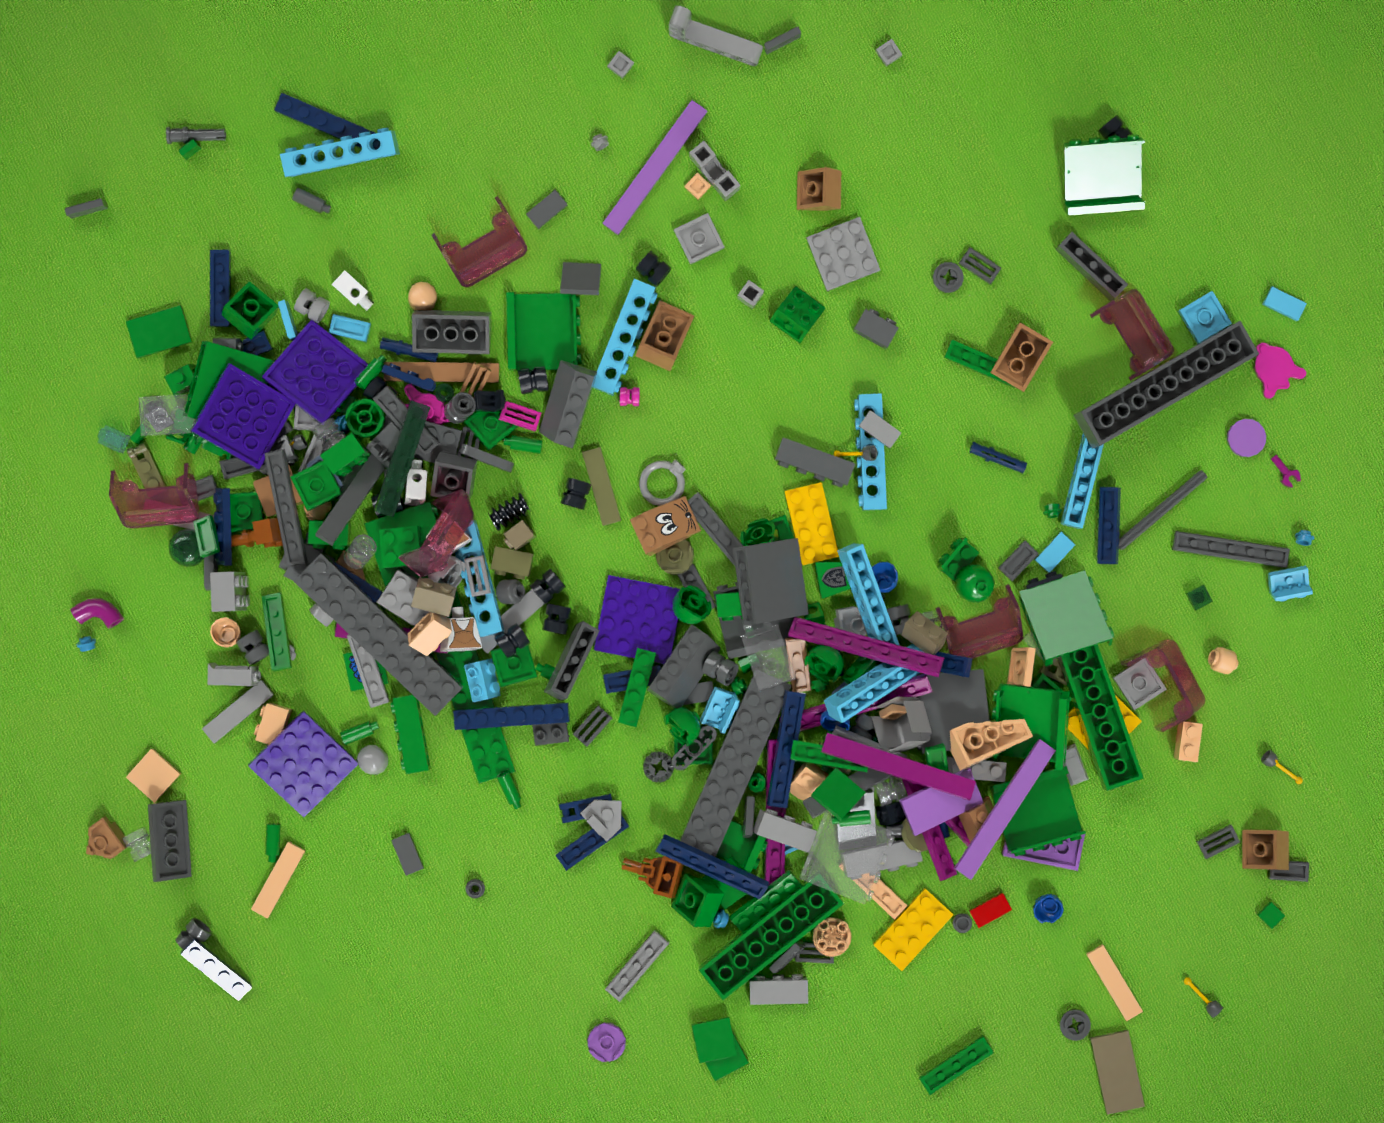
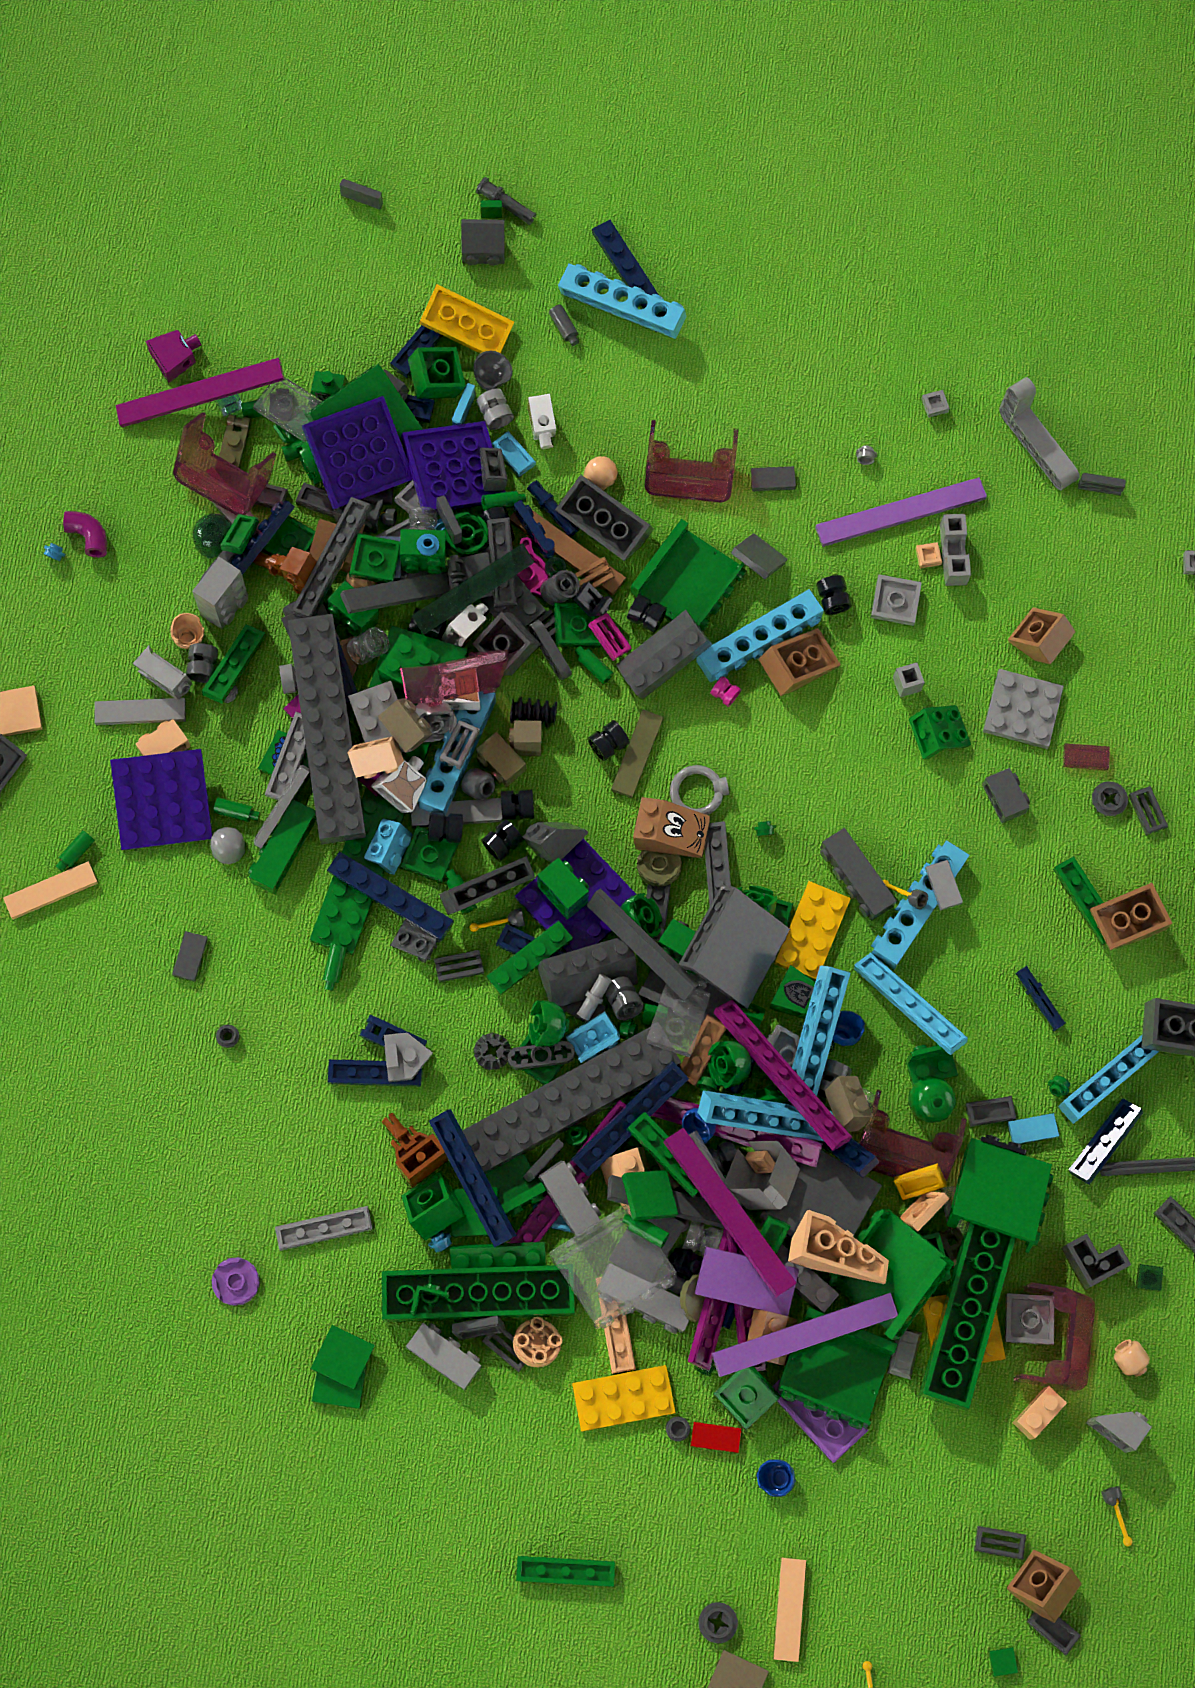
camera: 30 degrees right, 15 degrees down
green tile [126,305,193,359] -> none
none -> magenta tile [116,357,285,427]
none -> magenta torso [145,330,202,383]
none -> light grey tile [254,765,309,848]
none -> green bracket [411,1284,450,1315]
none -> dark azure plate [417,534,439,556]
none -> yellow plate [419,284,514,354]
none -> dark grey tile [436,495,462,545]
none -> dark grey slope [461,219,505,266]
none -> hinge [469,908,525,932]
none -> dark grey helmet [473,350,513,390]
none -> dark grey slope [480,448,507,491]
none -> dark grey slope [523,822,588,862]
none -> green brick [537,857,589,920]
none -> light grey pin [577,974,612,1021]
none -> dark grey tile [587,889,699,1001]
none -> green tile [714,1366,781,1430]
none -> green plate [754,821,776,836]
none -> medium azure tile [854,953,968,1055]
none -> yellow tile [894,1163,947,1200]
none -> dark grey brick [1061,1234,1131,1290]
none -> clear pink tile [1063,743,1110,770]
none -> light grey slope [1086,1411,1152,1453]

